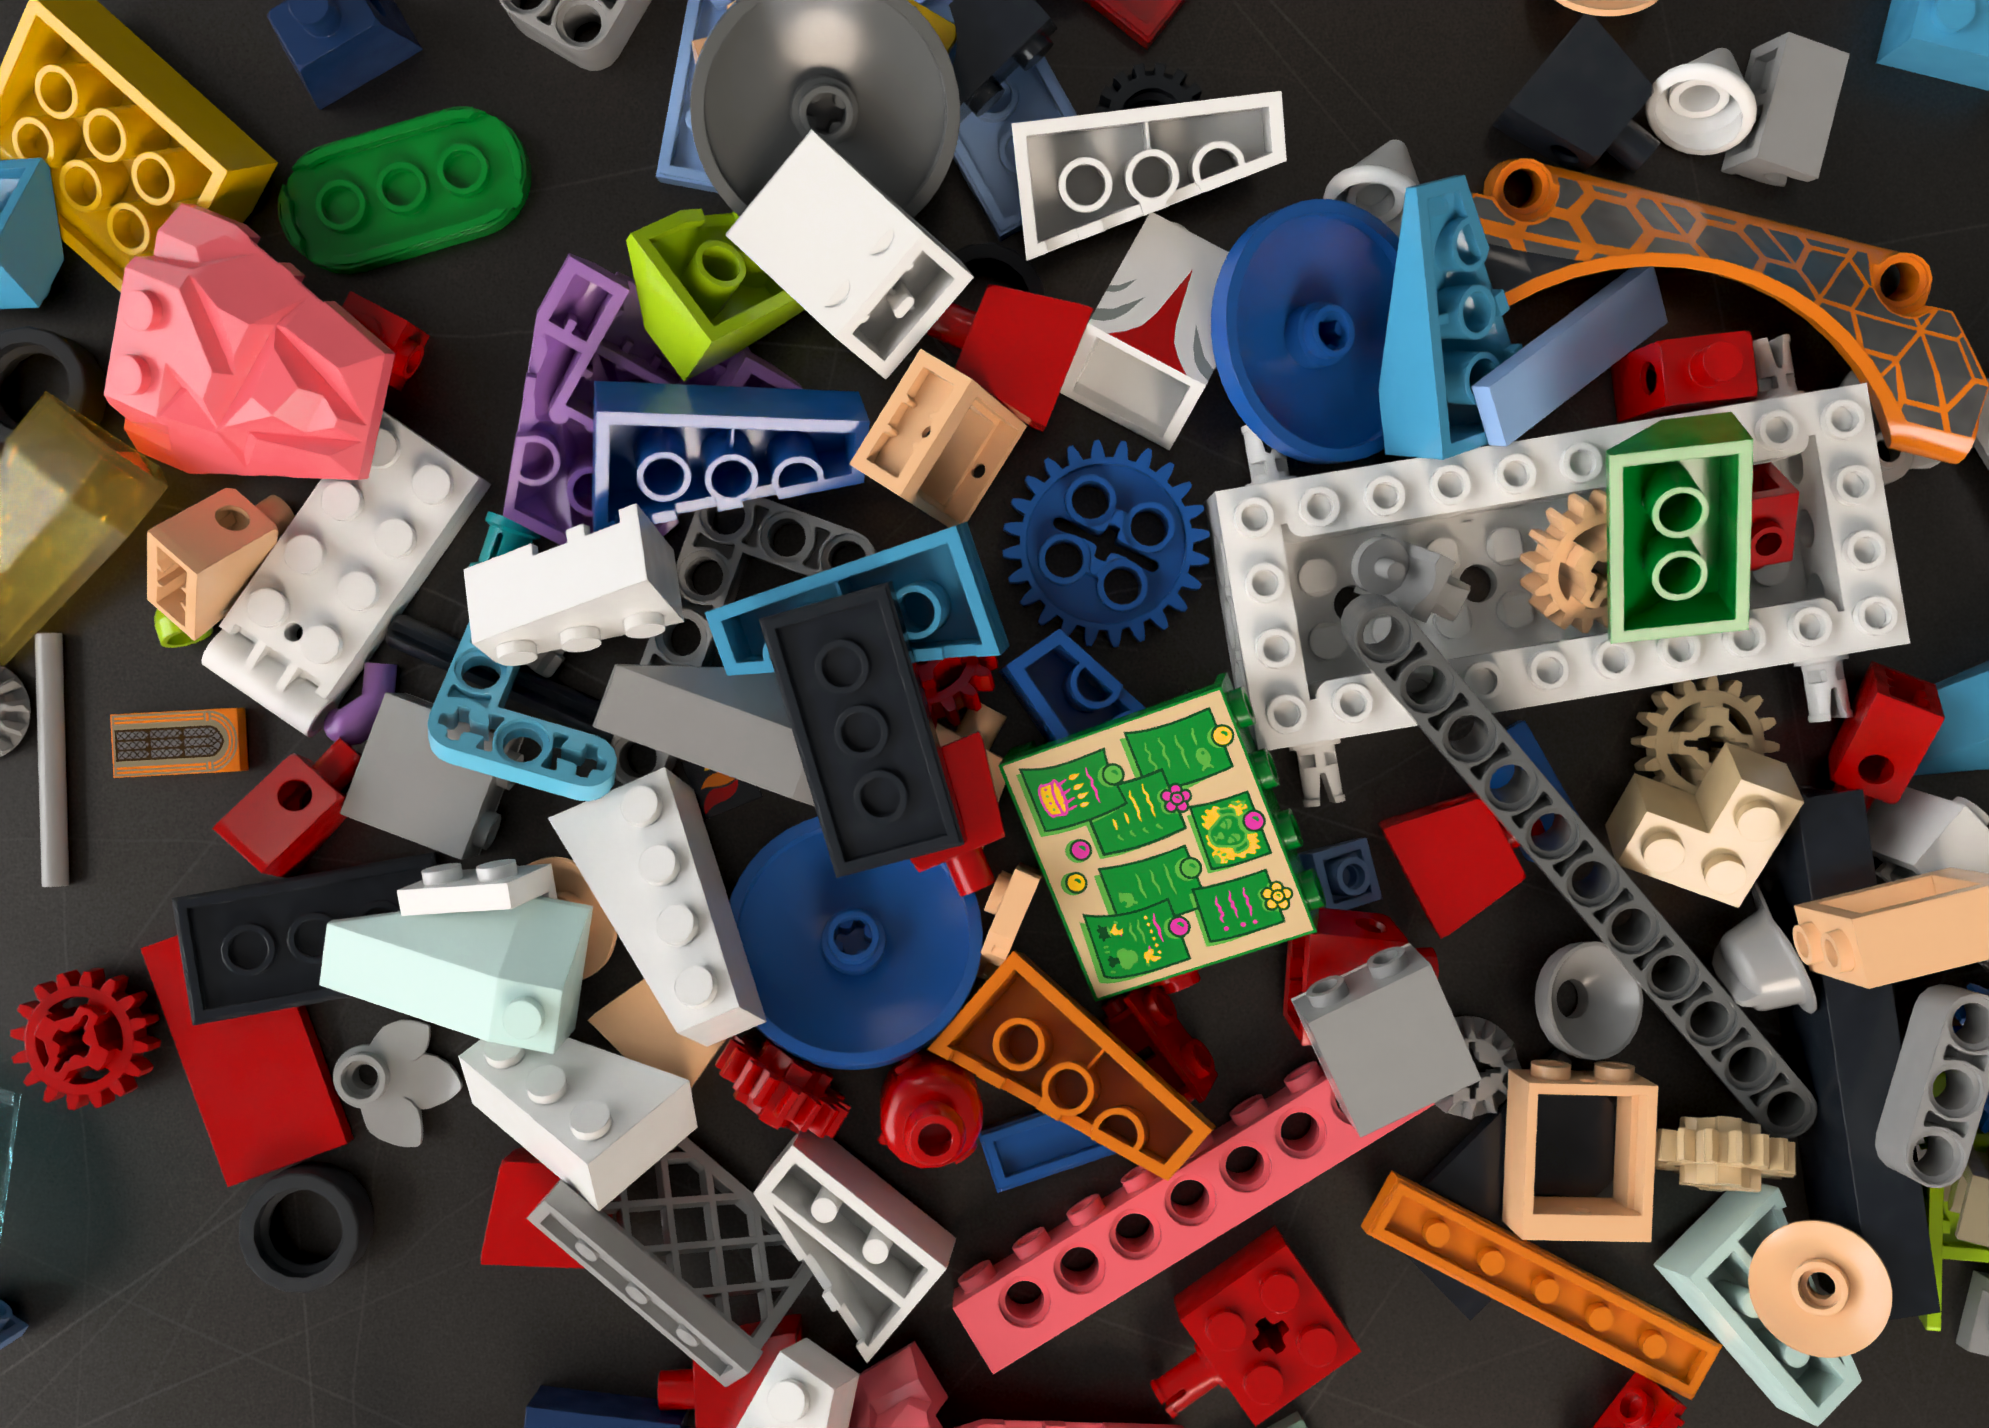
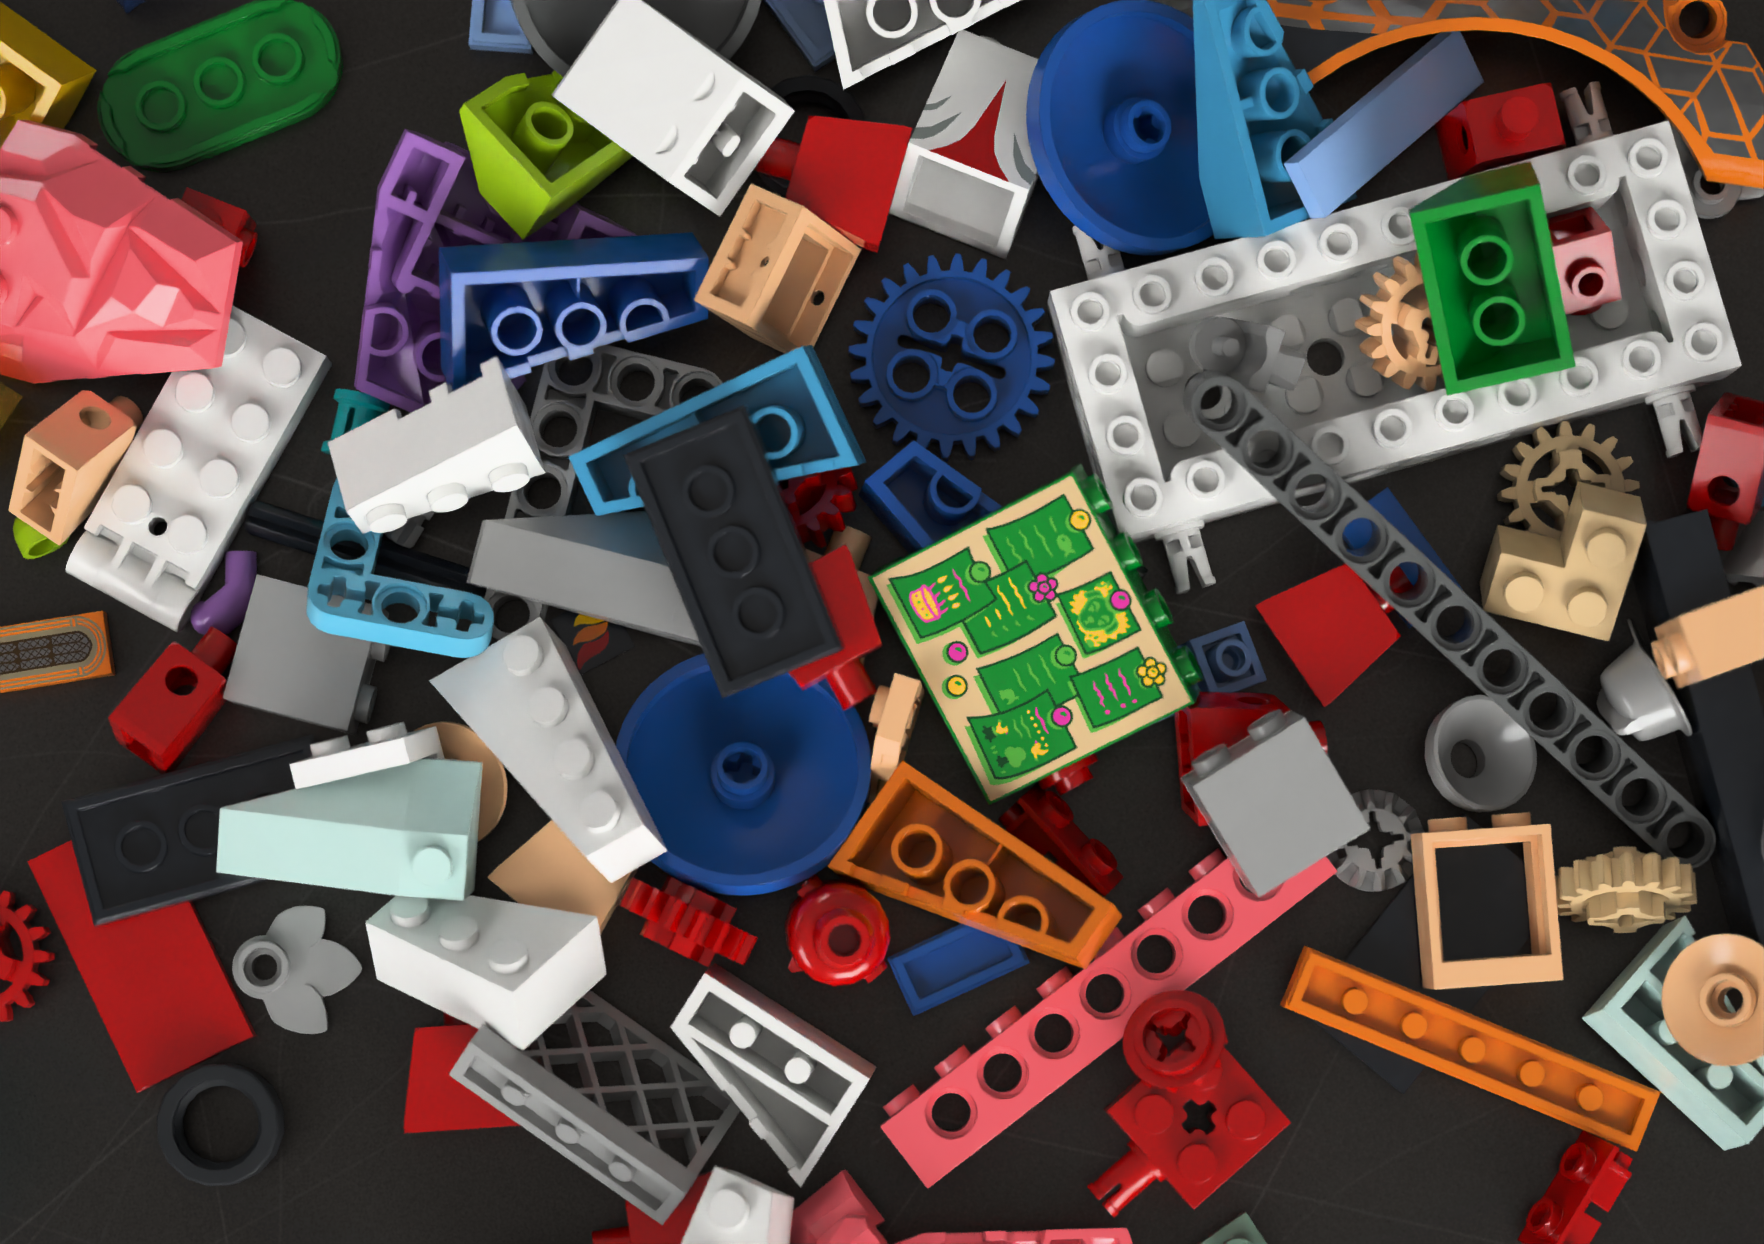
camera: 10 degrees left, 5 degrees down
none -> red gear [1123,990,1228,1093]

